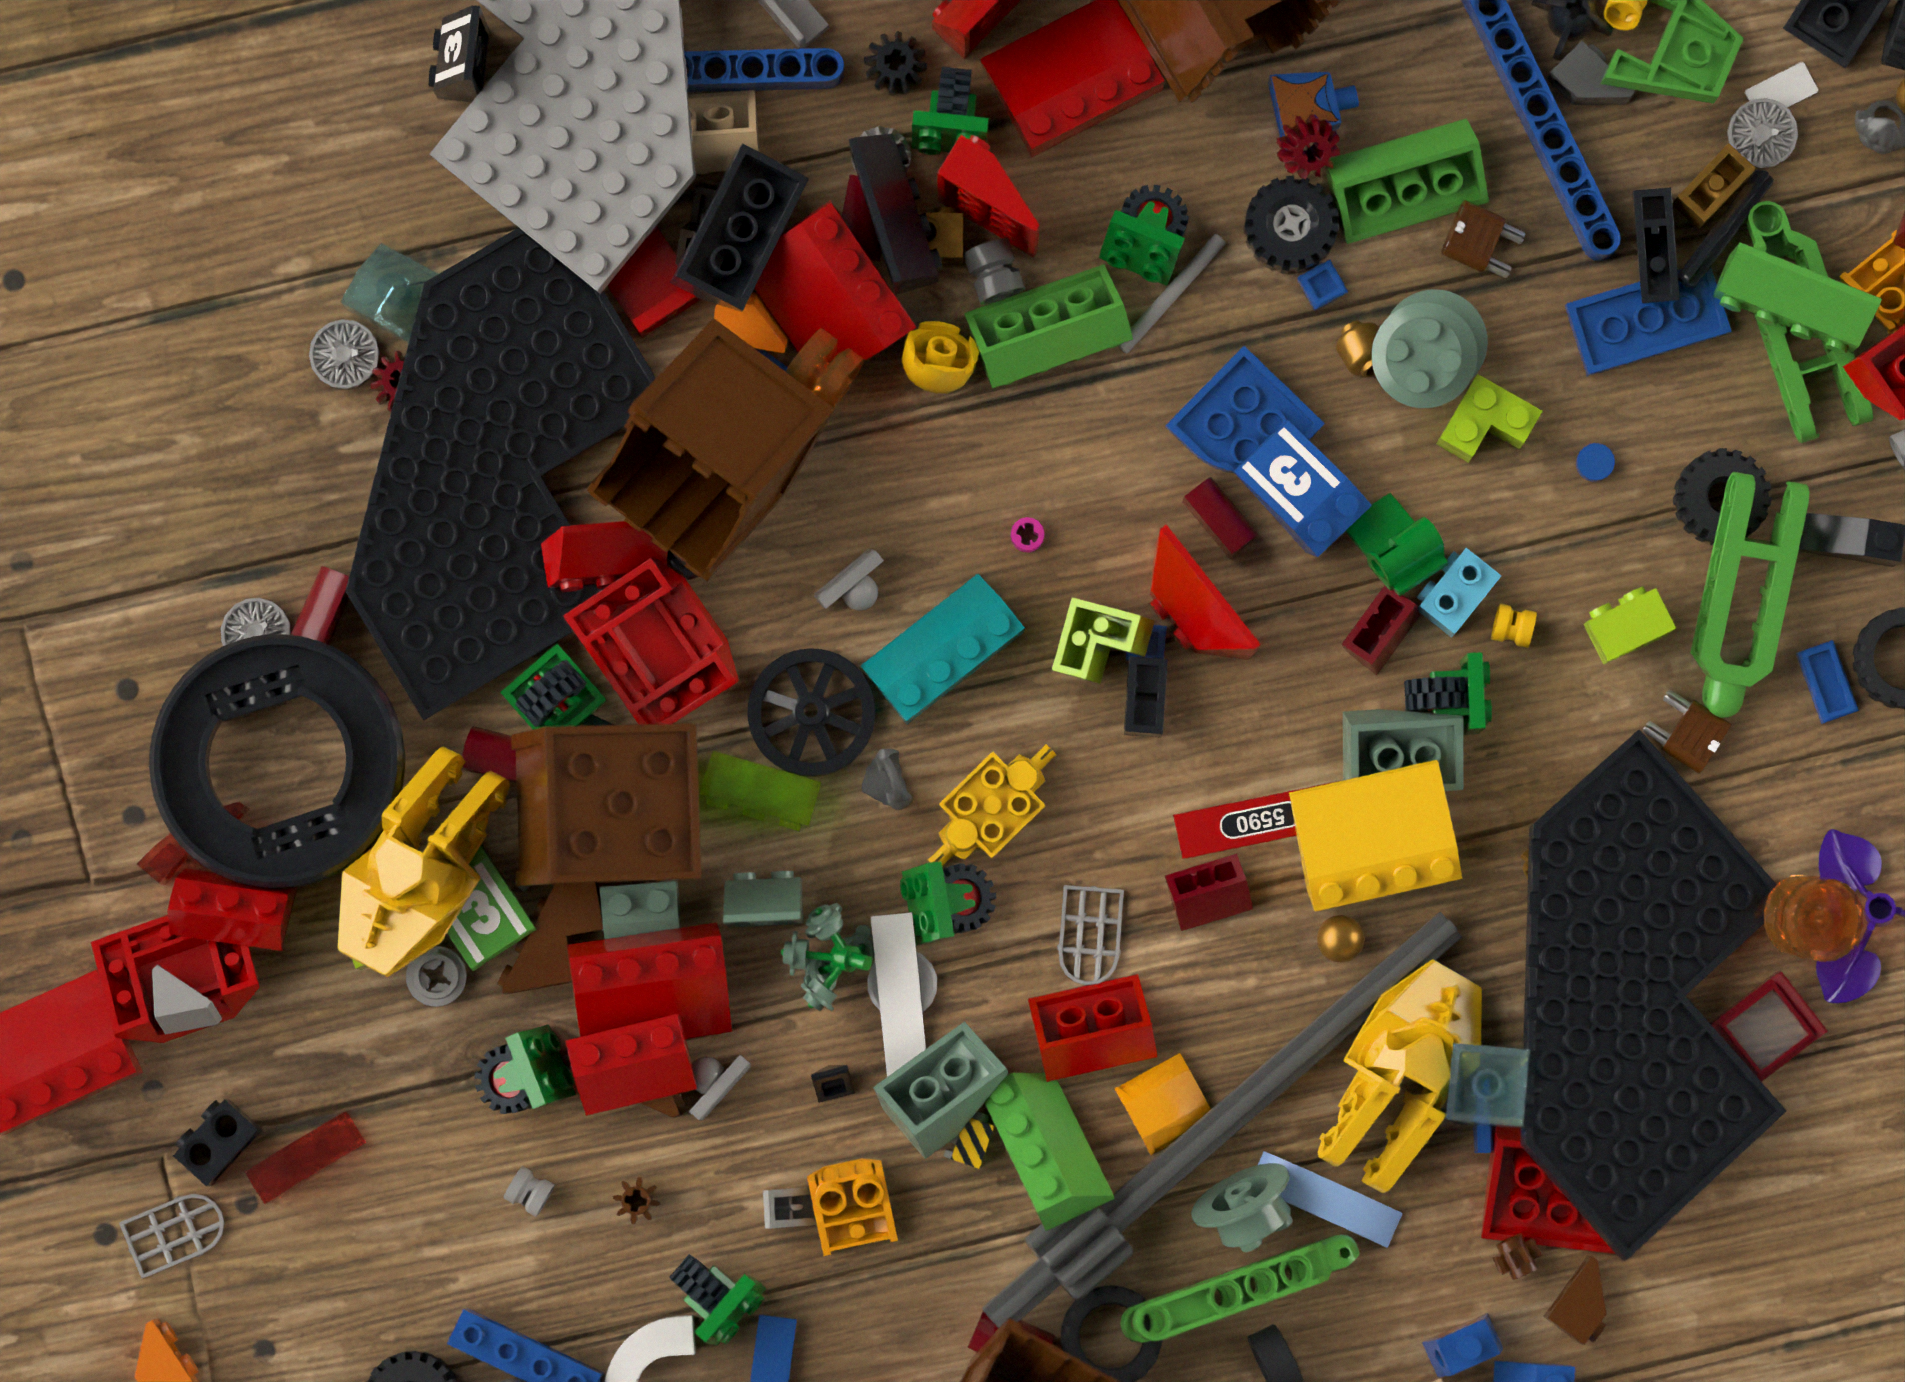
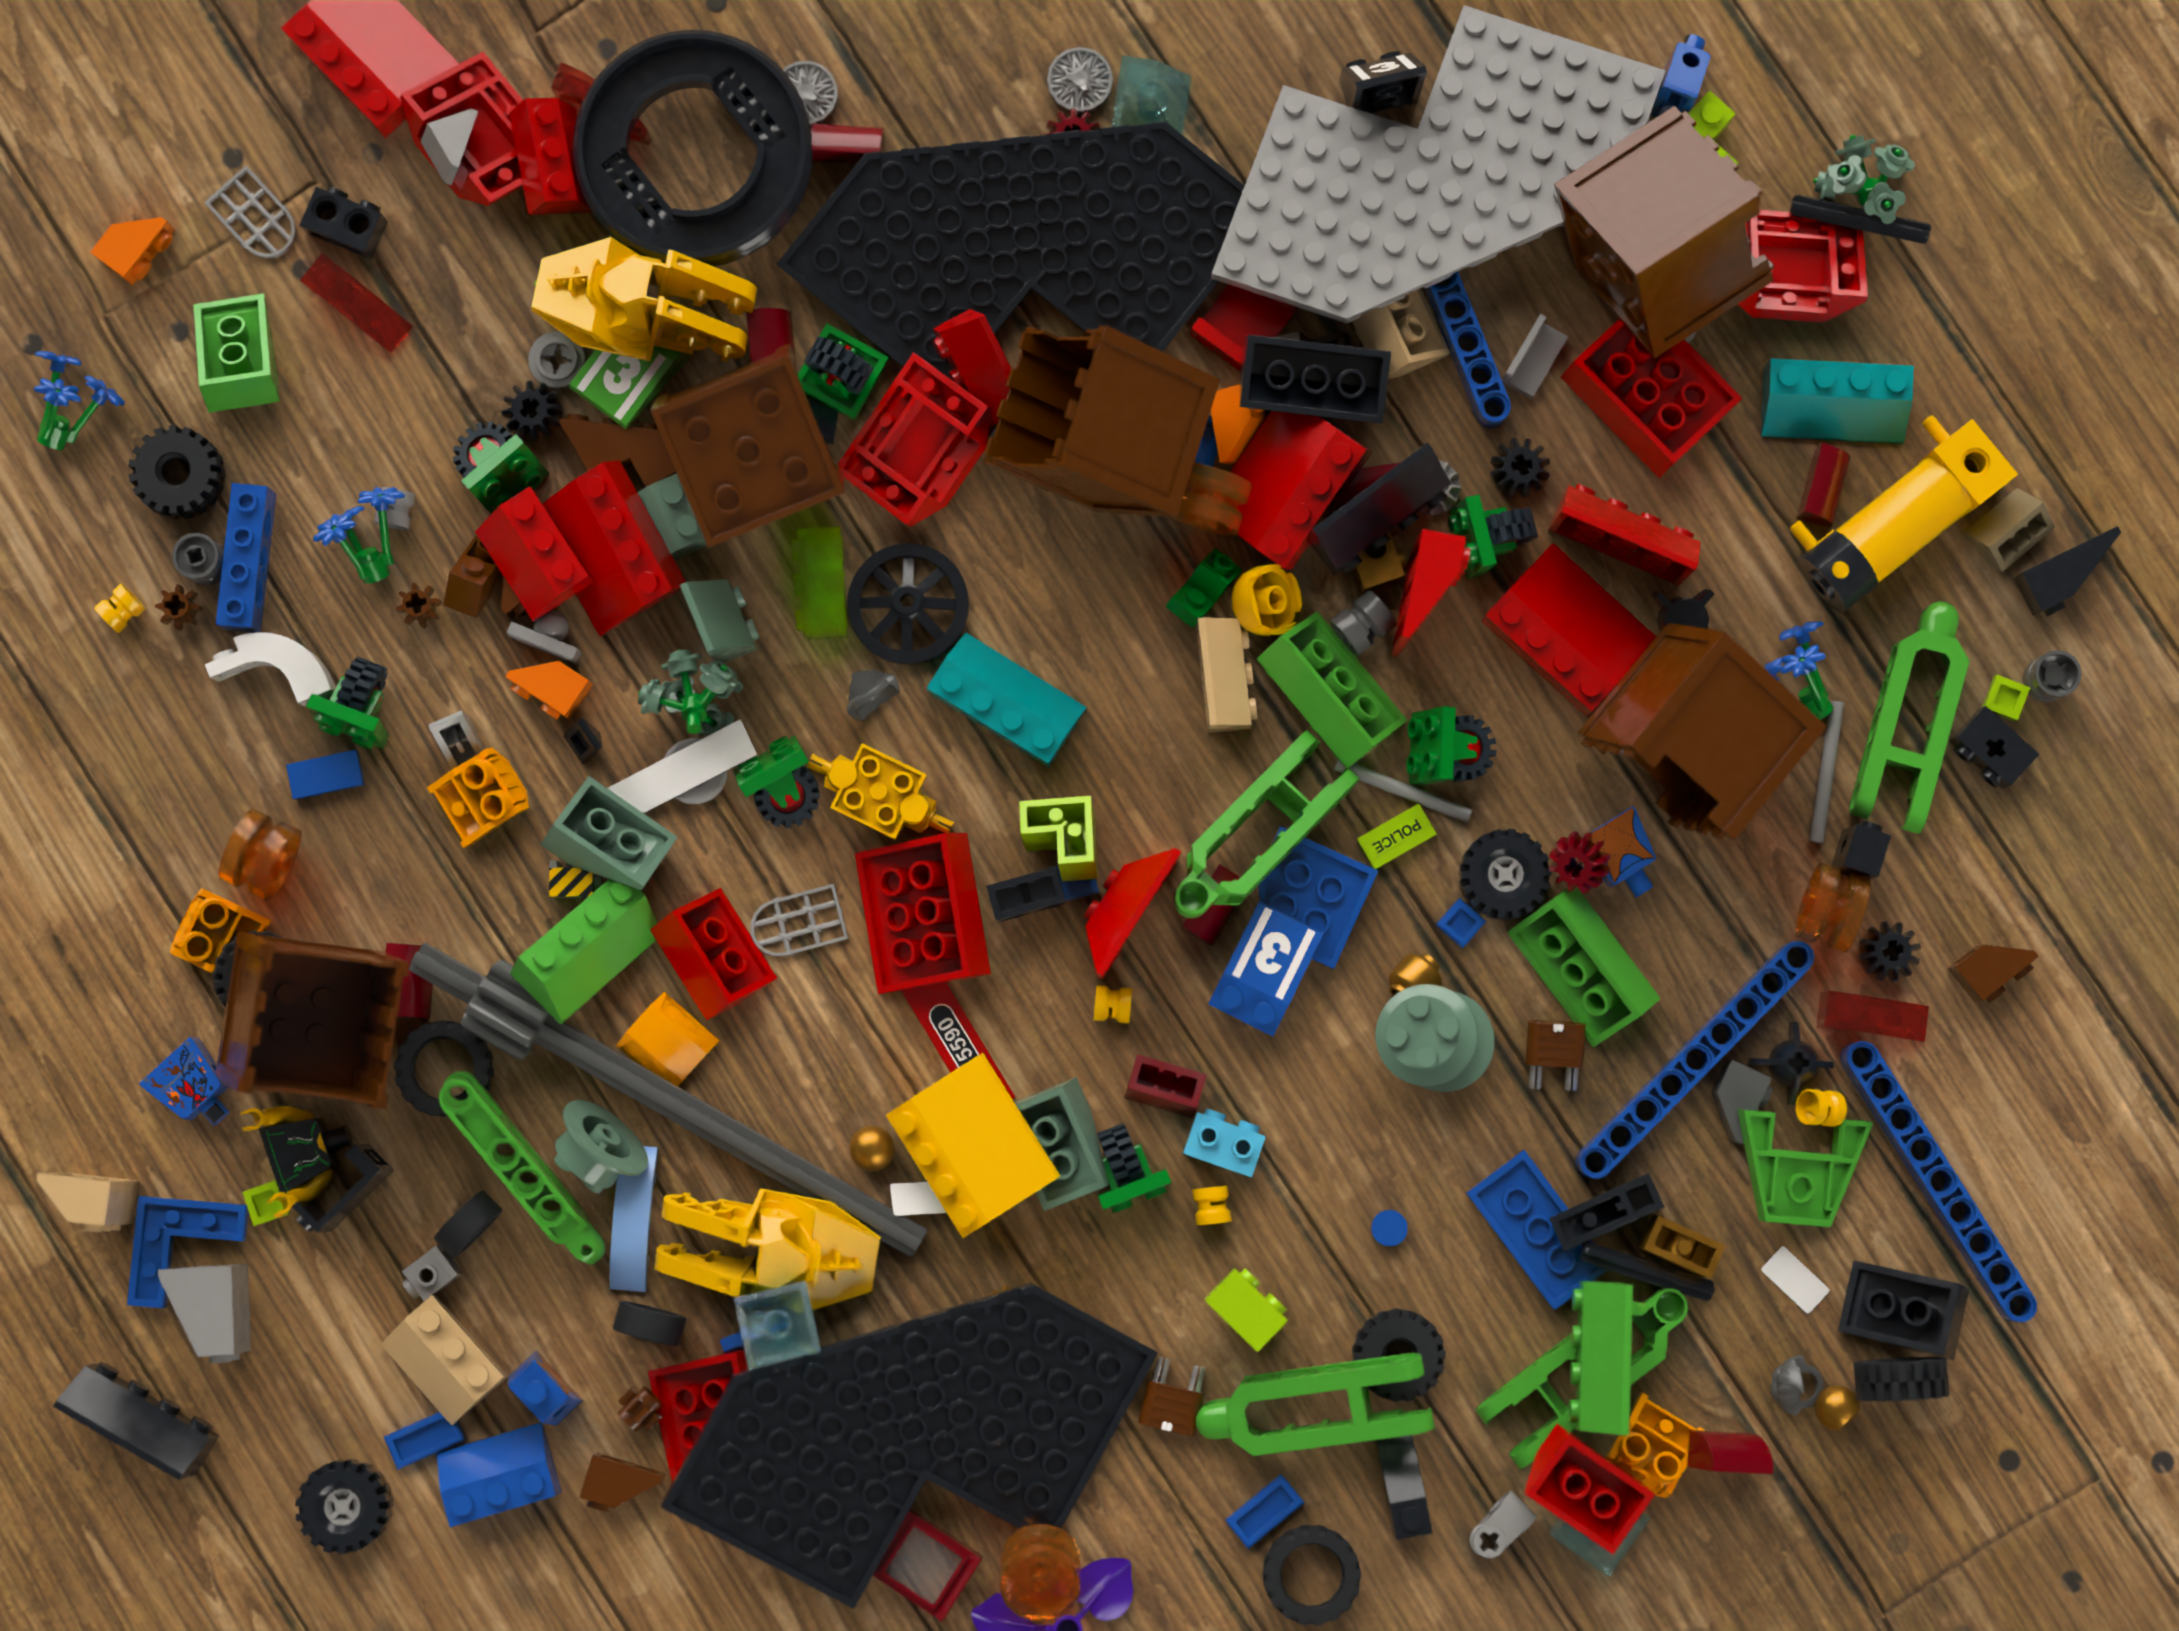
camera: 70 degrees right, 0 degrees up
light grey tile [814,549,884,611] -> none
dark pink bush [1011,517,1044,553] -> none
dark red brick [1165,854,1253,931] -> none
green piece [1345,493,1448,597] -> none
lime brick [1436,374,1543,463] -> none
light grey wheel [1727,98,1798,168] -> none
none -> bright green slope [194,293,280,413]
none -> plant [313,487,405,584]
none -> reddish brown slope [443,534,501,618]
none -> black gear [501,381,563,442]
none -> orange slope [505,661,593,720]
none -> black tyre [613,1301,686,1346]
none -> red slope [855,833,991,994]
none -> white sticker [890,1182,946,1216]
none -> yellow wheel [1093,985,1132,1024]
none -> green slope [1165,548,1243,629]
none -> bright green piece [1173,730,1360,918]
none -> tan slope [1196,617,1257,734]
none -> lime tile [1356,803,1437,869]

